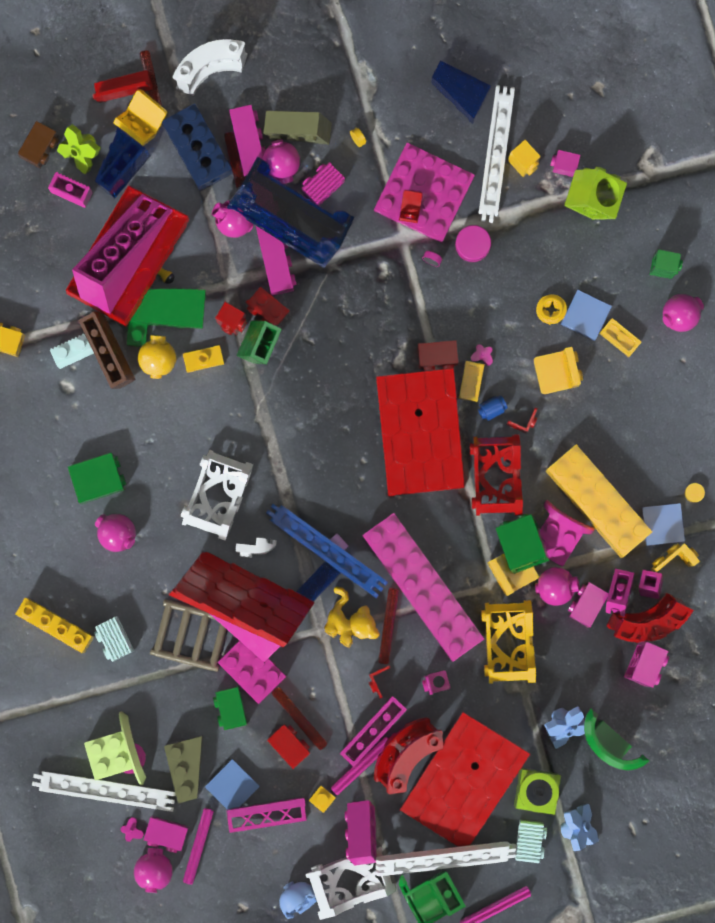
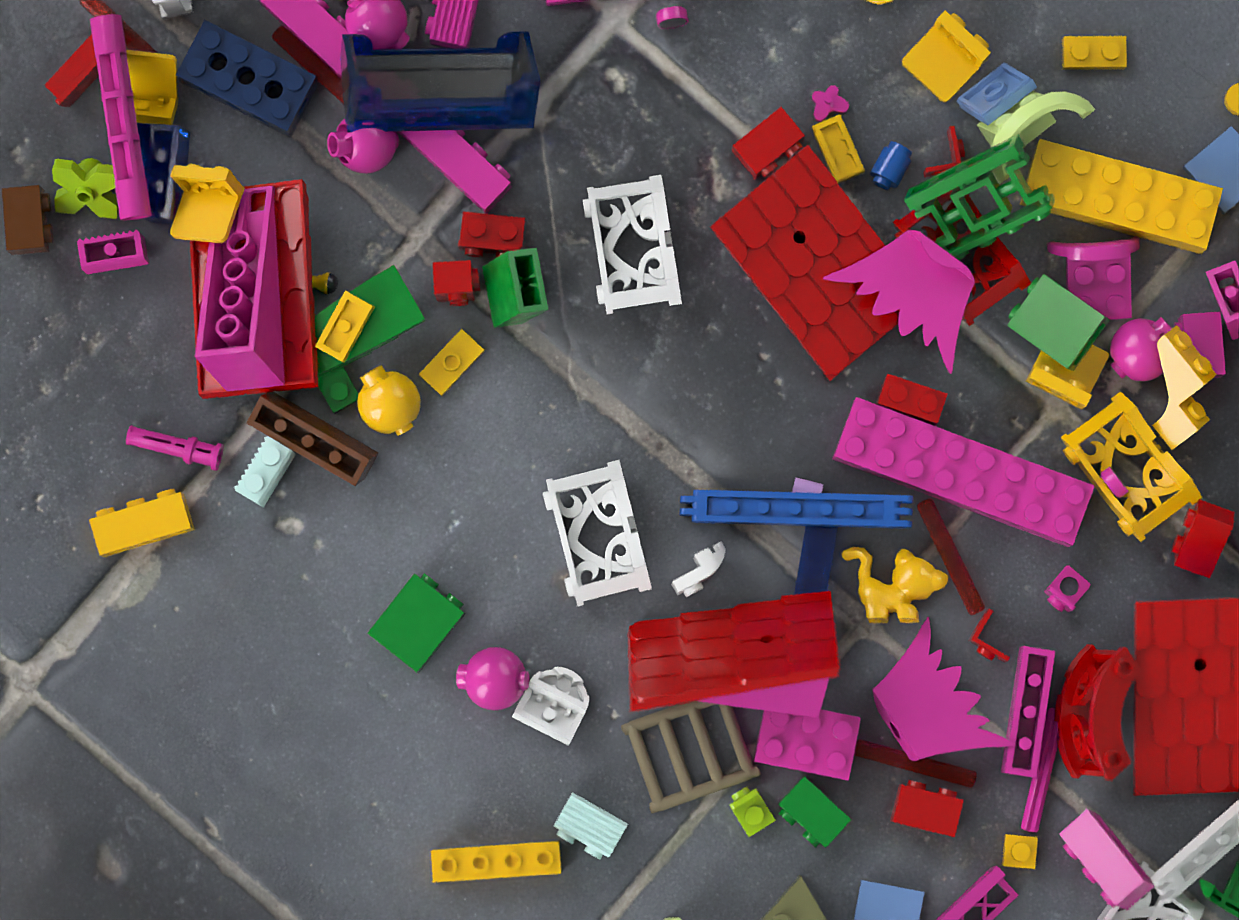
camera: 30 degrees left, 0 degrees up
none -> dark pink piece [90,14,152,221]
none -> dark pink pin [126,425,224,471]
none -> yellow bracket [170,164,245,243]
none -> yellow plate [315,291,375,362]
none -> white slope [512,667,589,746]
none -> white fence [583,175,682,314]
none -> lime bracket [729,786,776,837]
none -> dark pink piece [823,230,975,374]
none -> dark pink piece [872,617,1016,761]
none -> red brick [876,374,948,426]
none -> green fence [904,134,1056,260]
none -> medium blue tile [956,63,1037,126]
none -> yellowish green piece [977,90,1095,185]
none -> yellow plate [1062,36,1127,70]
none -> dark pink tile [1100,466,1129,498]
none -> yellow arch [1152,325,1217,450]
none -> red brick [1171,499,1235,579]

